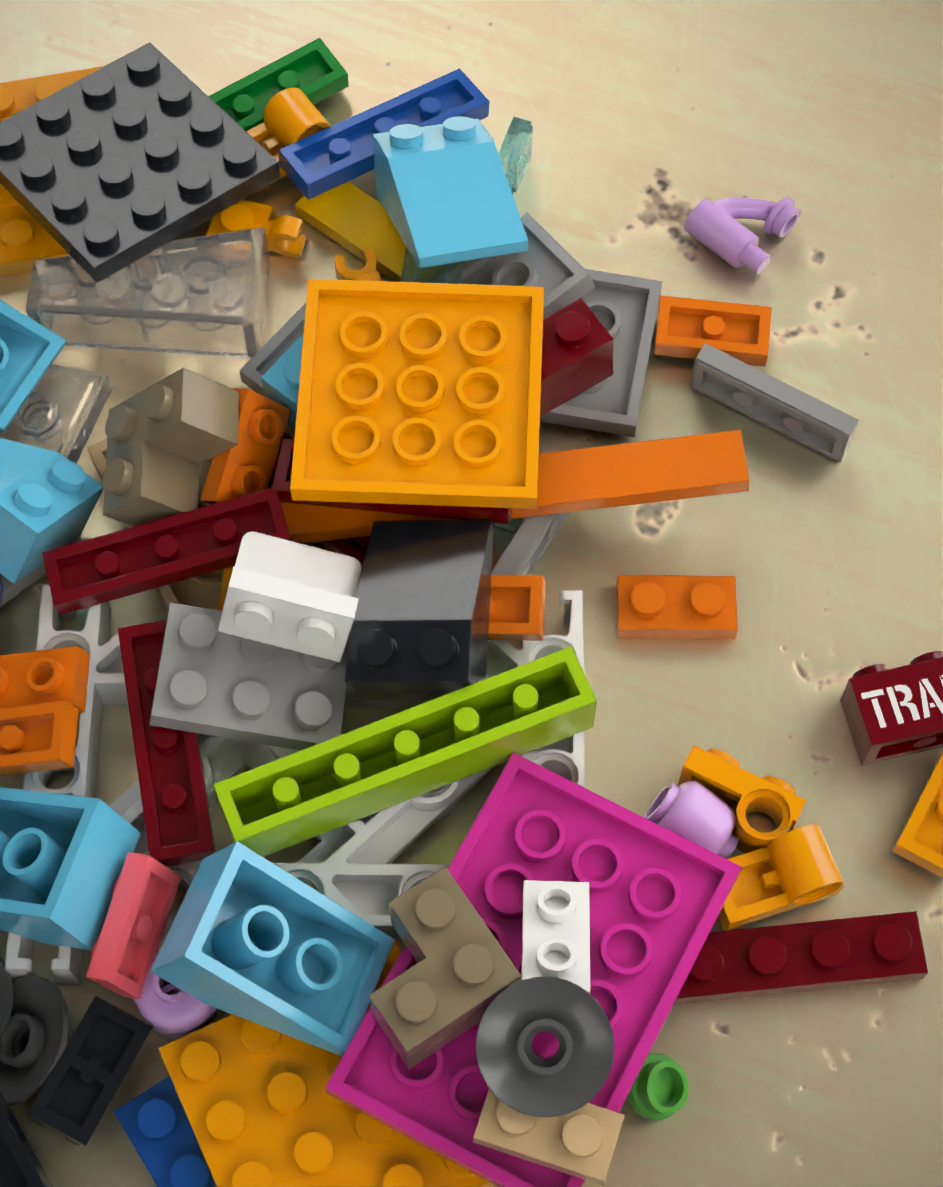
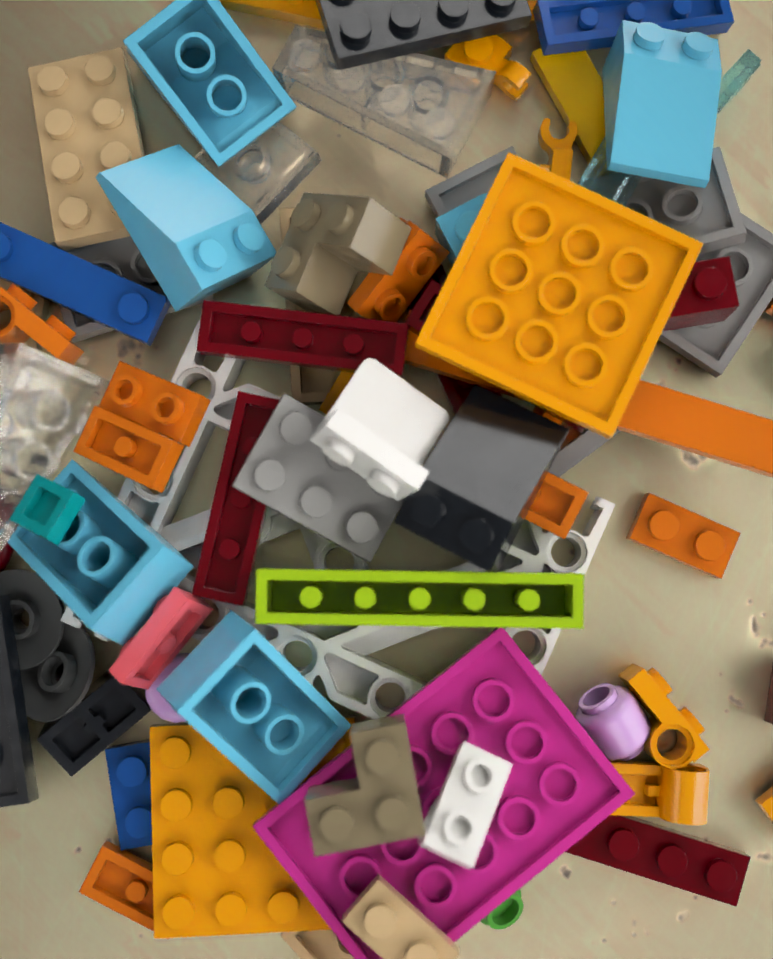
camera: 25 degrees right, 20 degrees up
dark grey dish [476,976,614,1117] -> none

